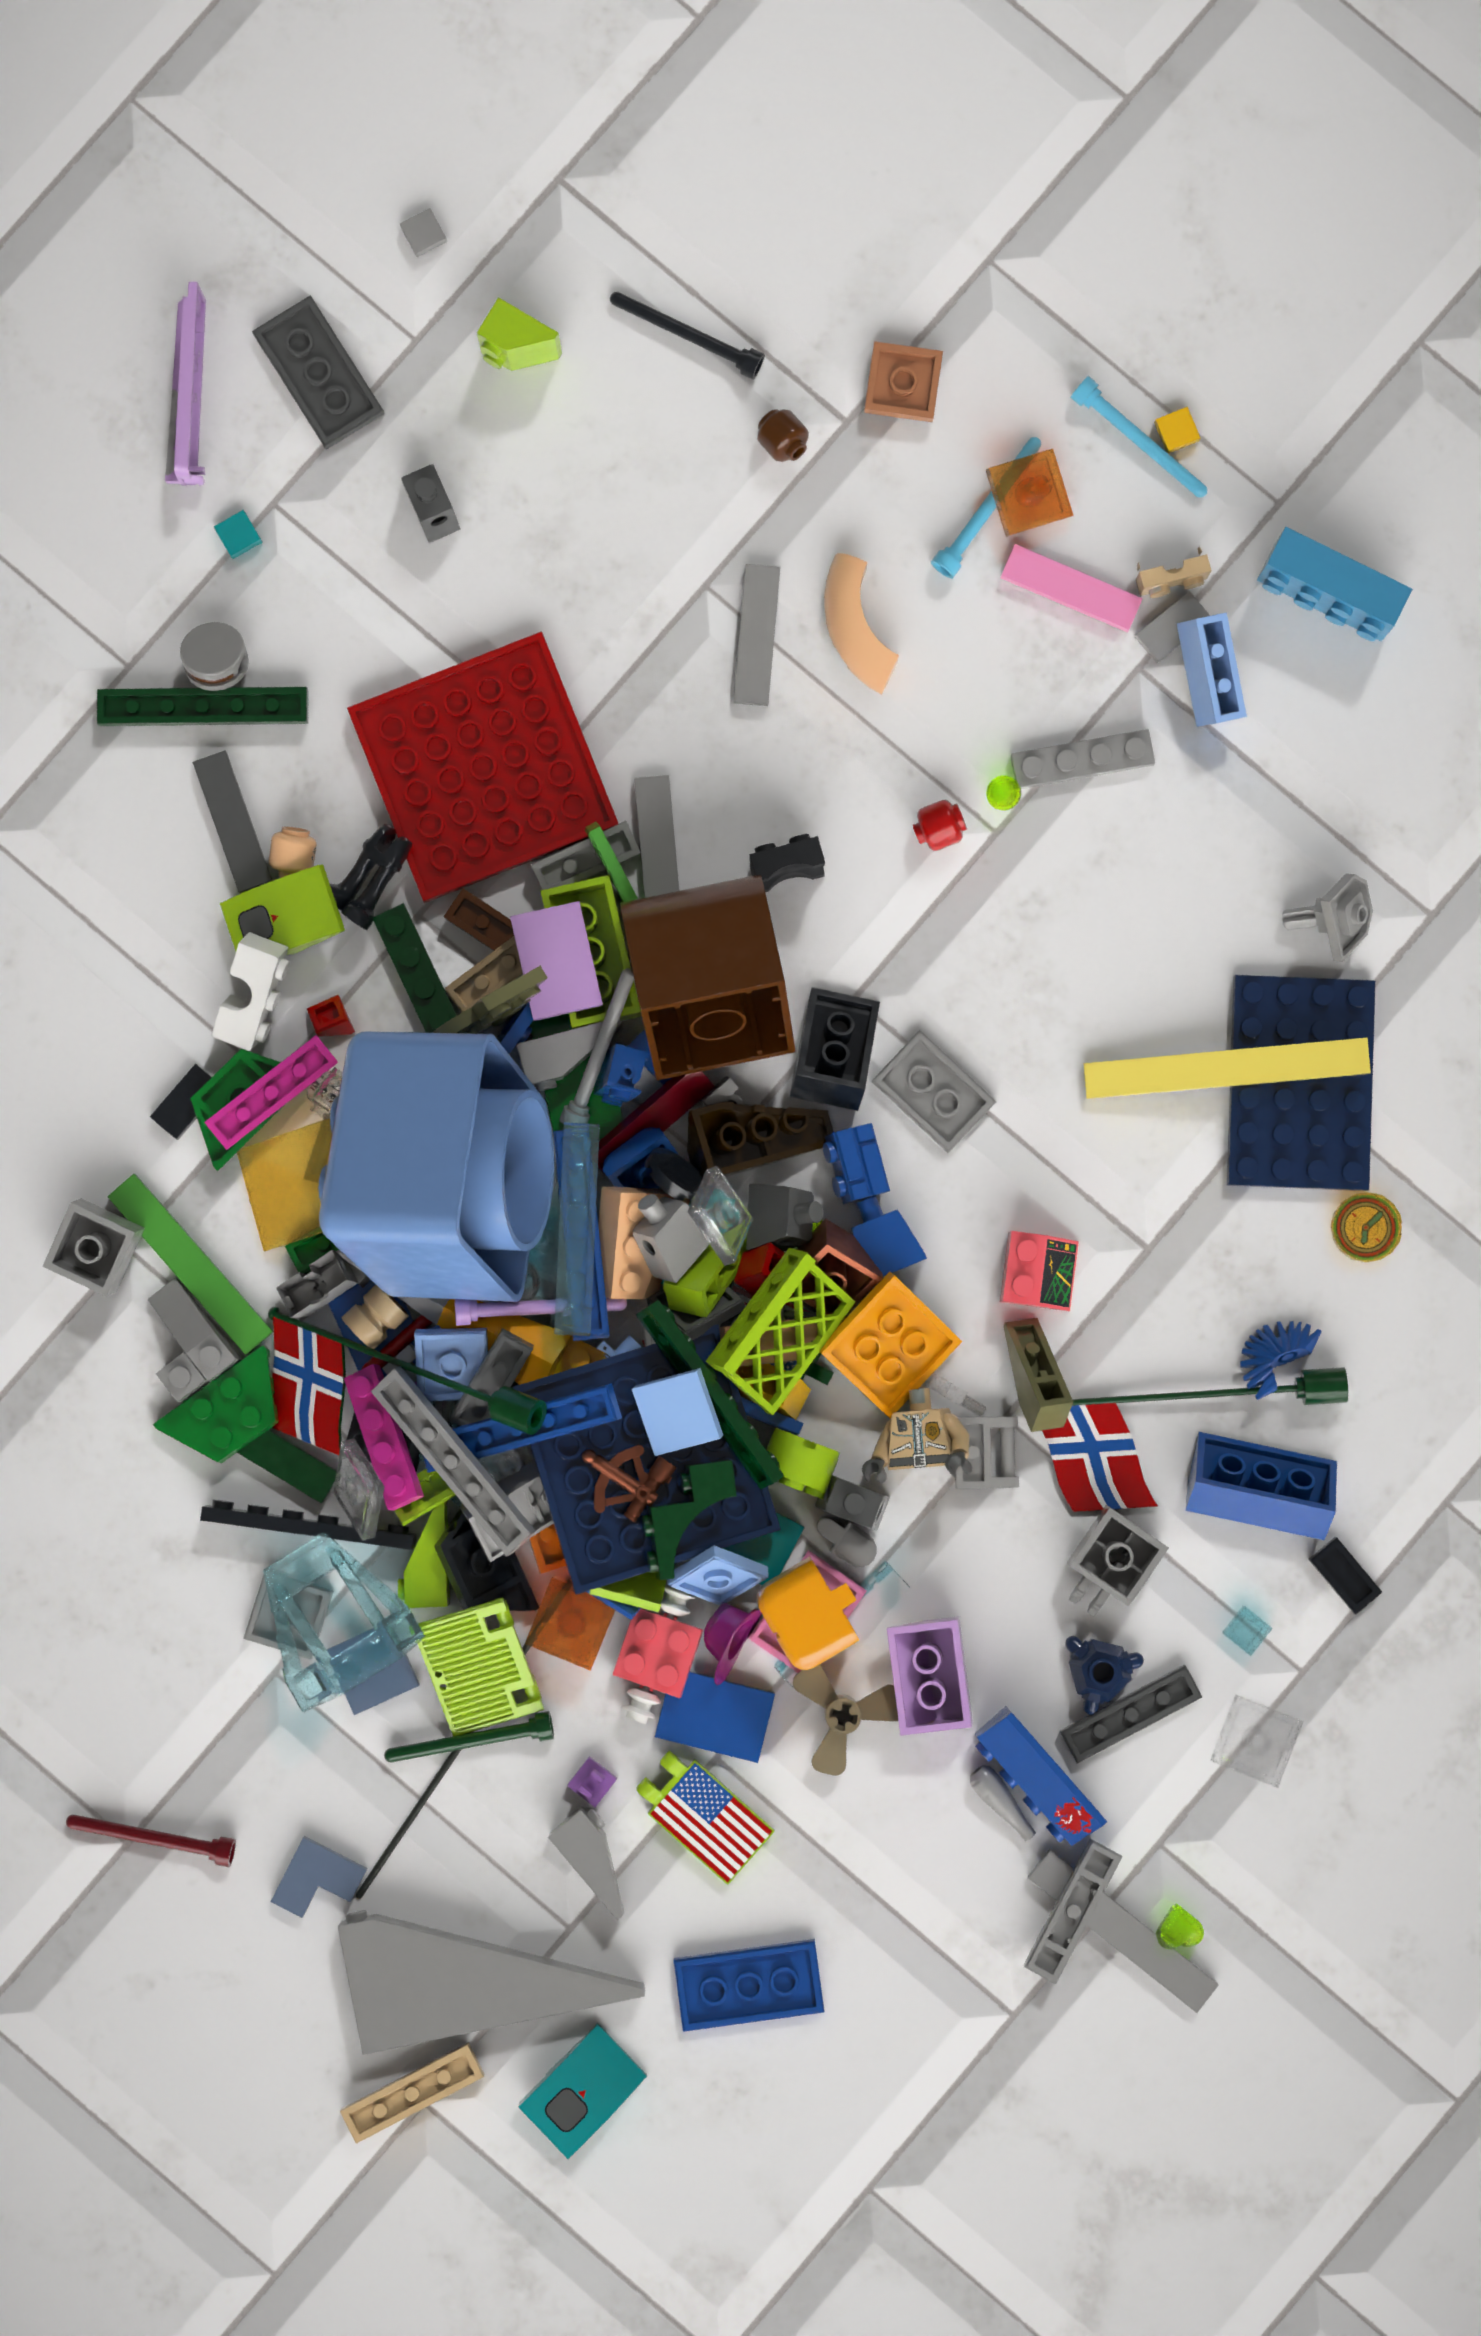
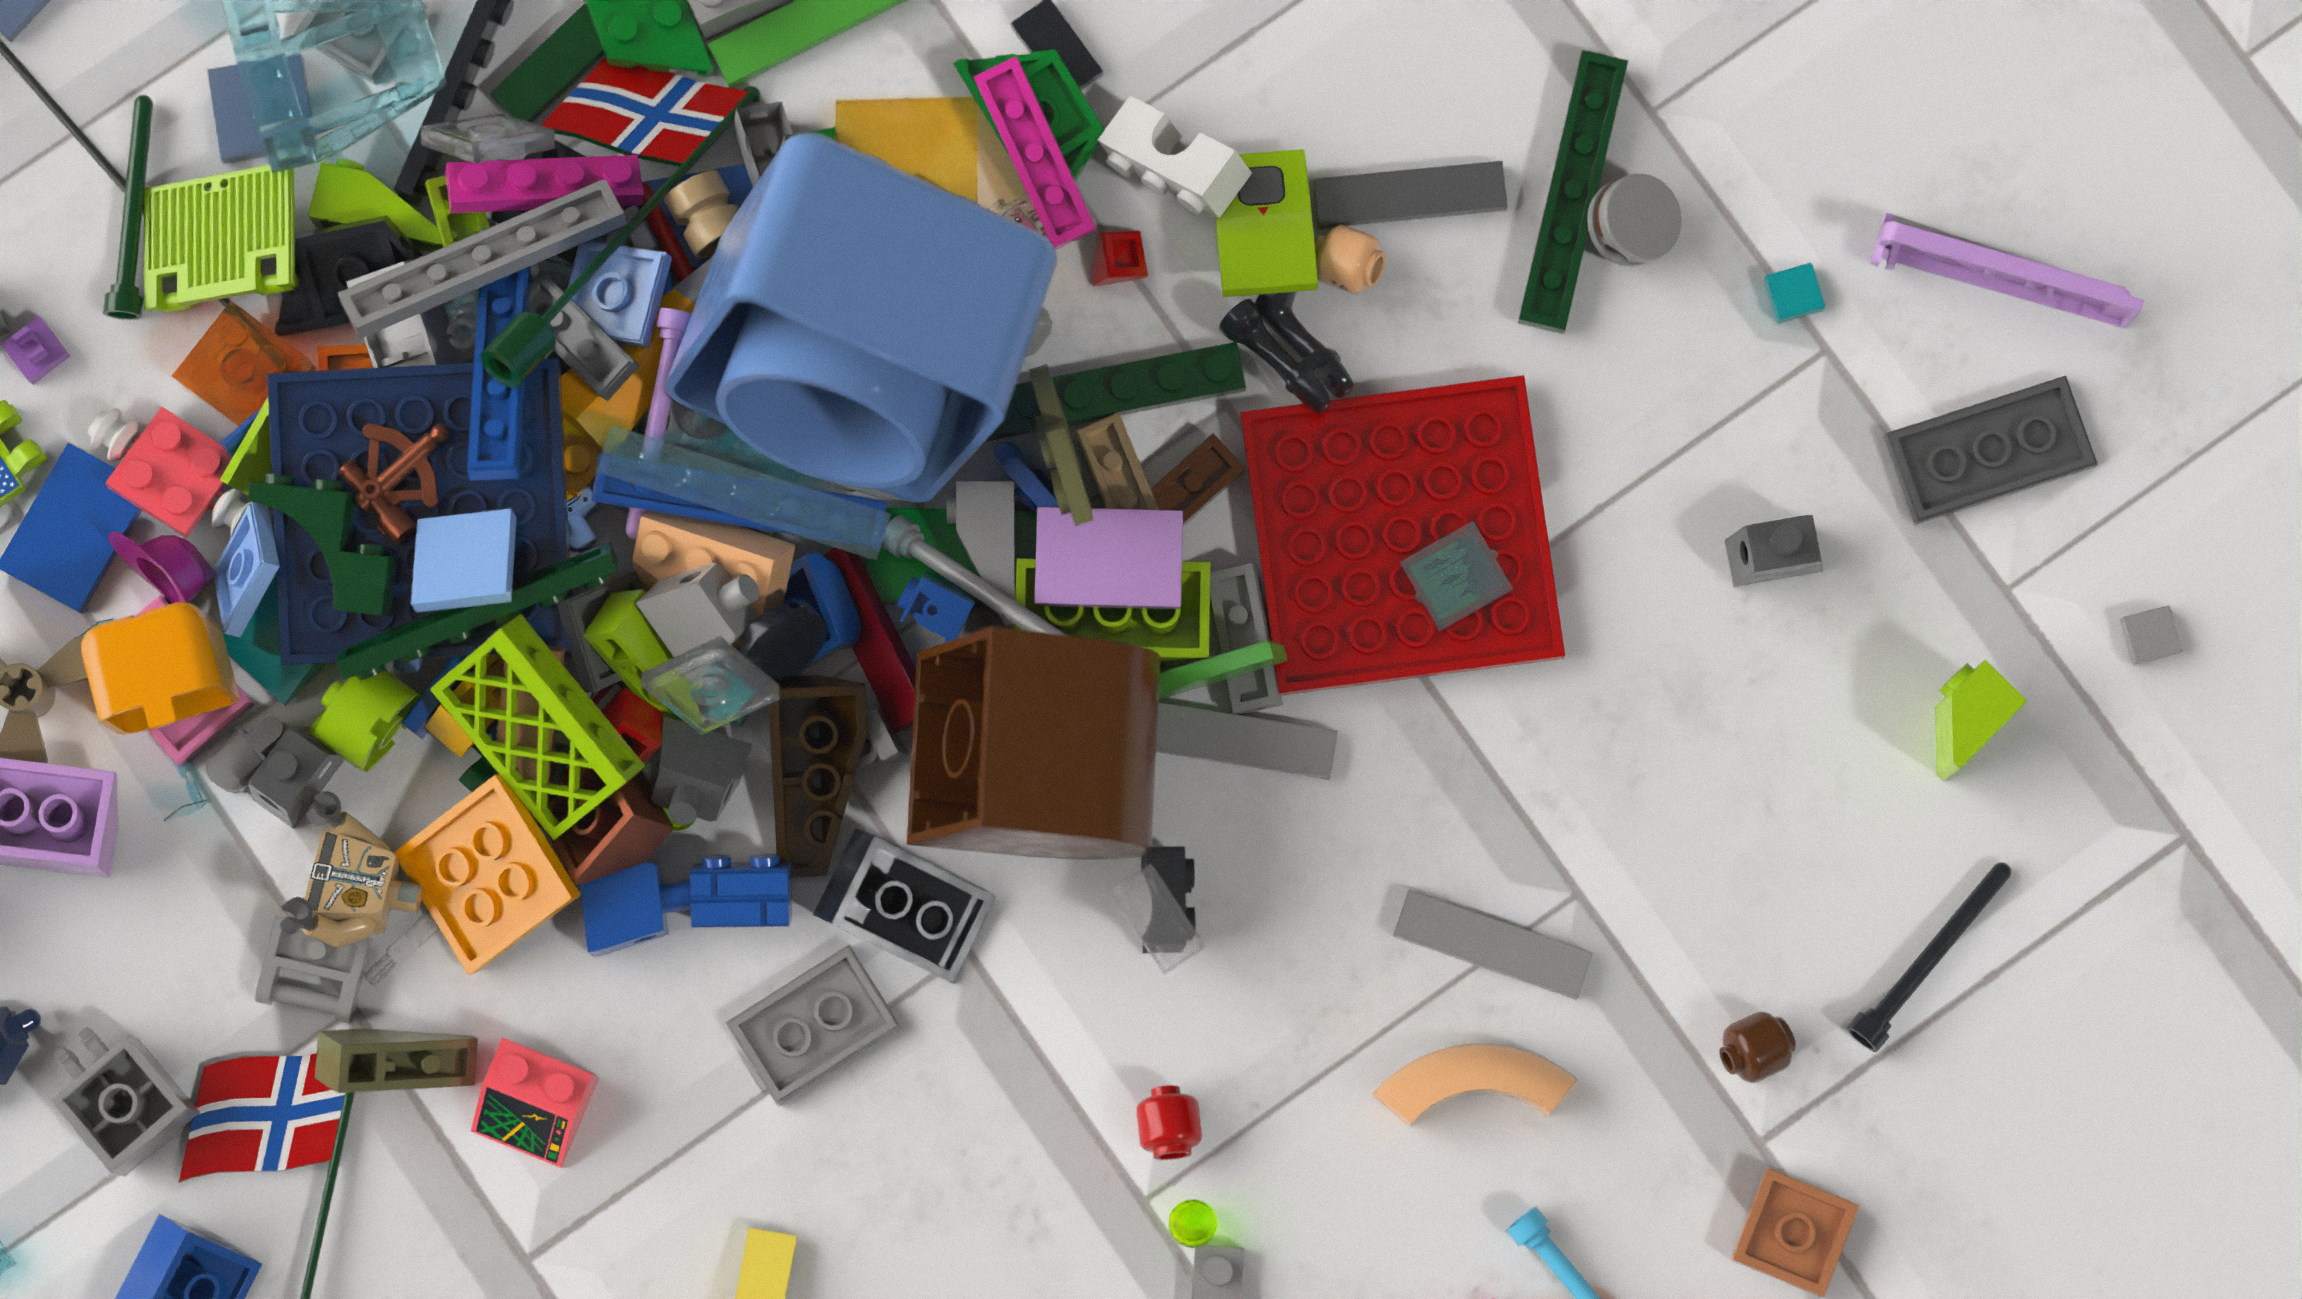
camera: 105 degrees right, 5 degrees down
none -> clear tile [1110,864,1206,975]
none -> clear light blue piece [1400,521,1513,631]

